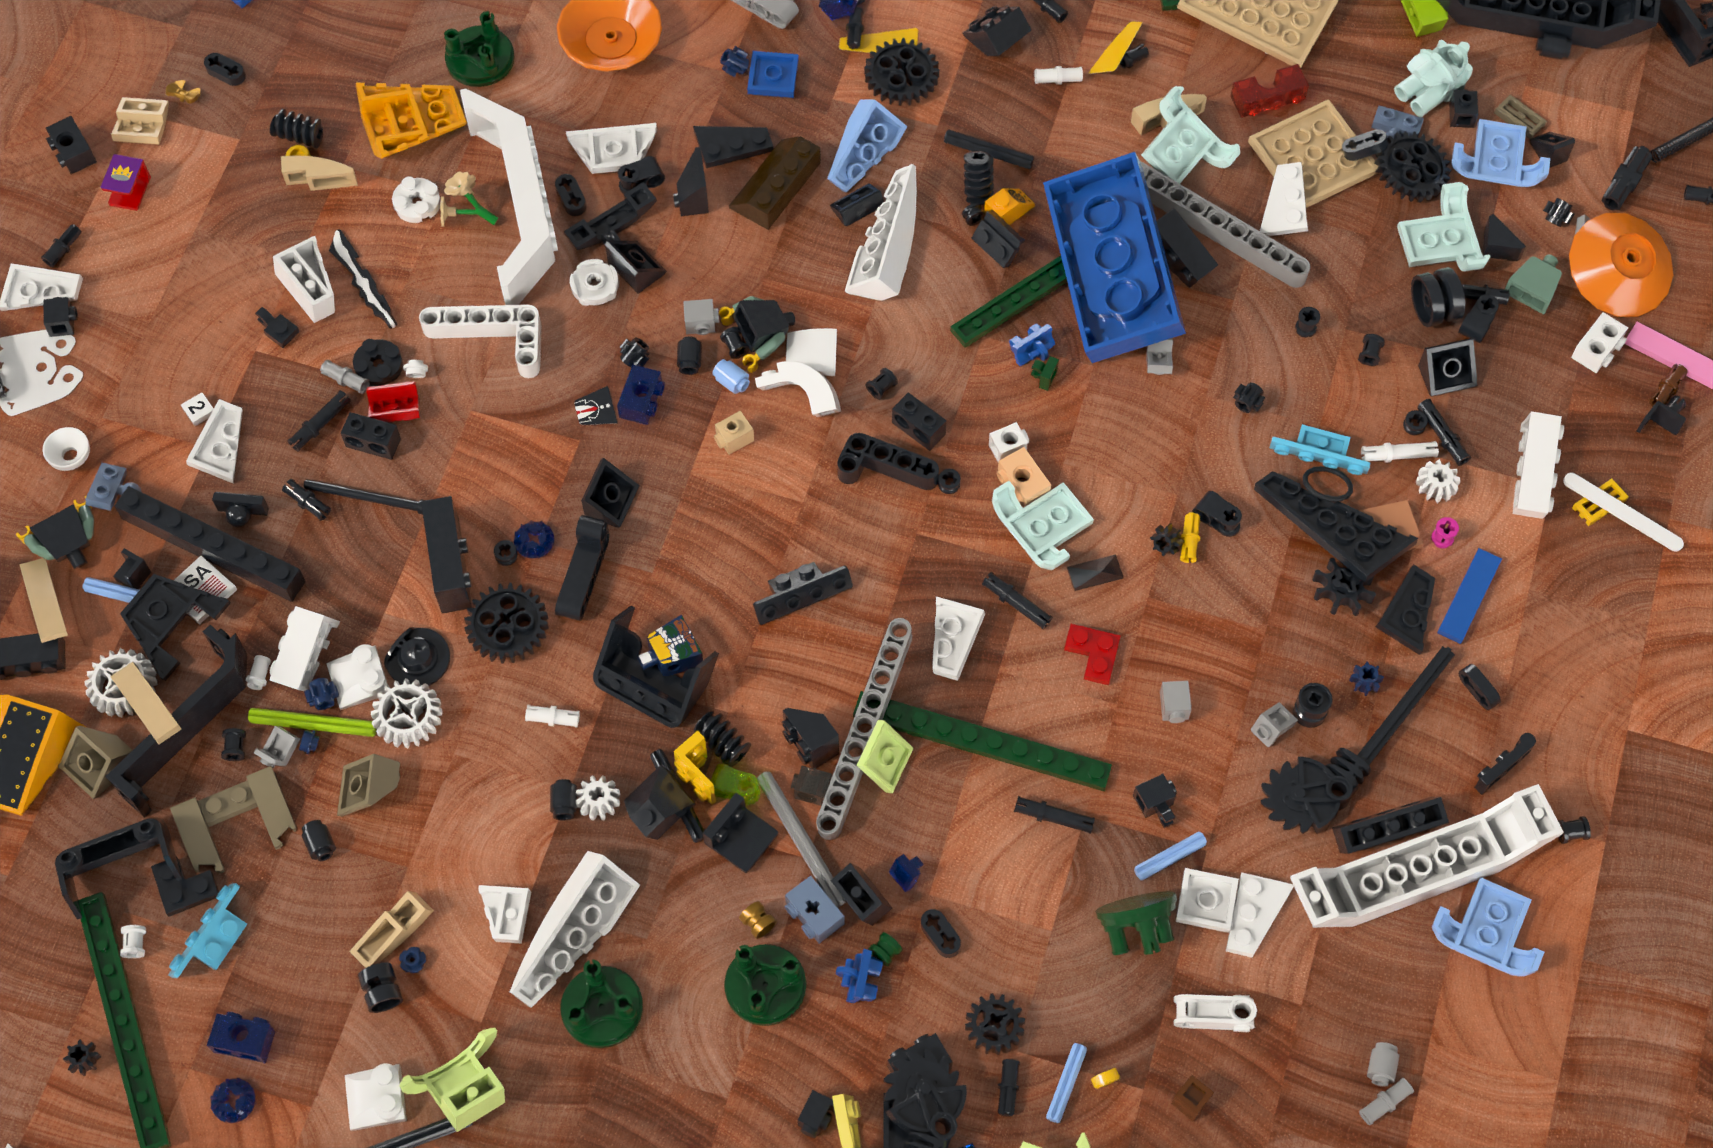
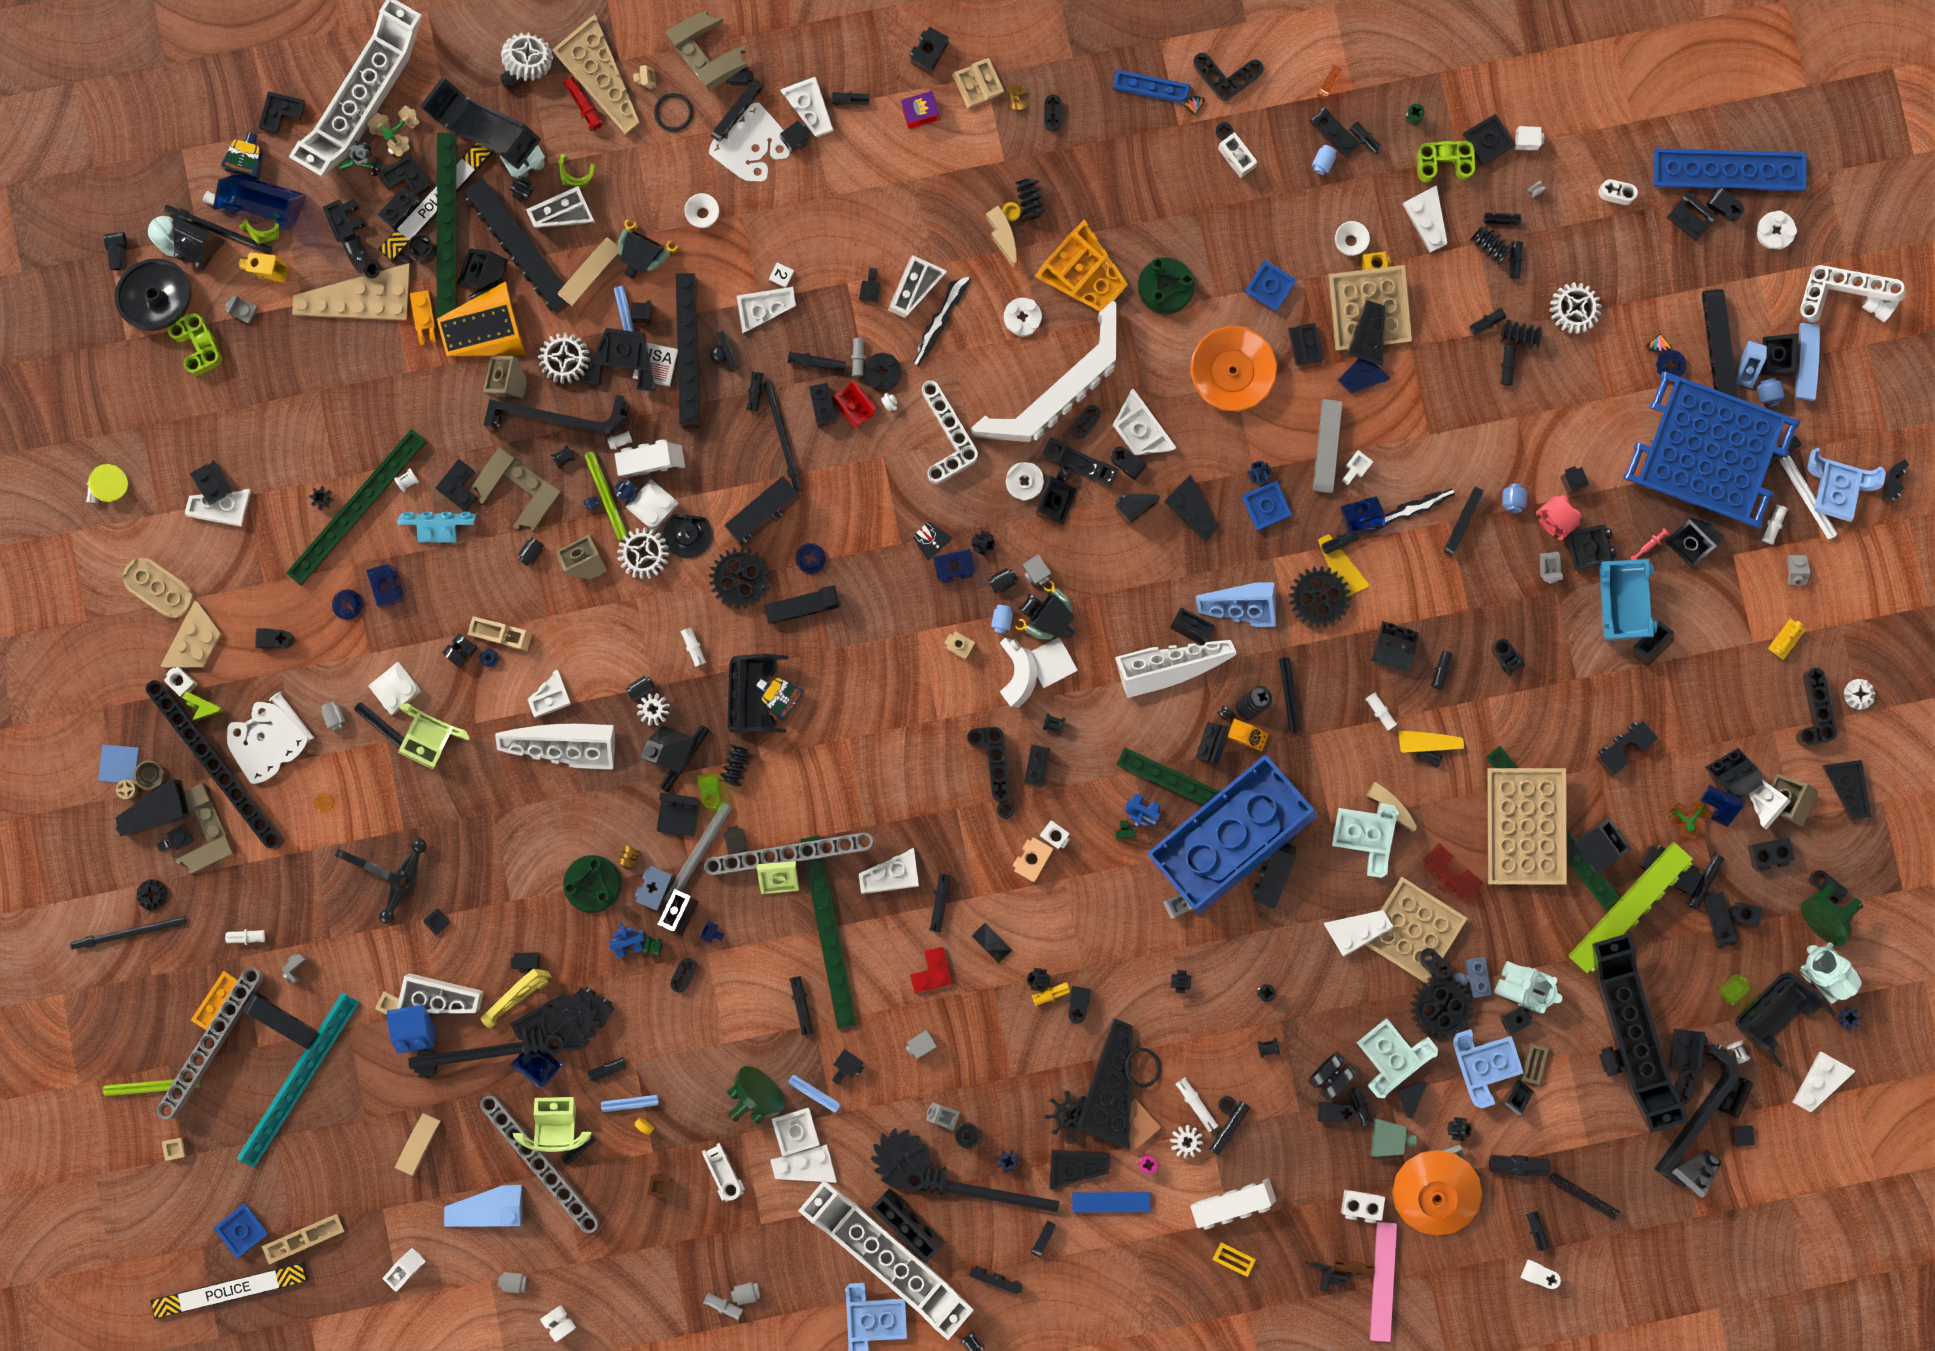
camera: 60 degrees right, 20 degrees up
black windscreen [55,817,182,920] -> none
sand blue plate [86,463,141,511] -> none
tan slope [110,662,181,744] -> none
light grey bracket [254,726,300,768] -> none
tan plant [440,172,499,227] -> none
black bush [494,540,518,566] -> none
dark green piece [560,960,643,1048] -> none
black slope [581,458,640,528] -> none
yellow bracket [674,731,716,805] -> none
dark brown slope [729,136,821,230] -> none
black bracket [753,562,853,625] -> none
black slope [782,708,839,770] -> none
black gear [965,993,1025,1055] -> none
light aqua piece [992,481,1094,570] -> none
light grey beam [1140,161,1310,288] -> none
medium azure bracket [1269,425,1371,475] -> none
black slope [1418,338,1478,396] -> none
white piece [1563,473,1684,551] -> none

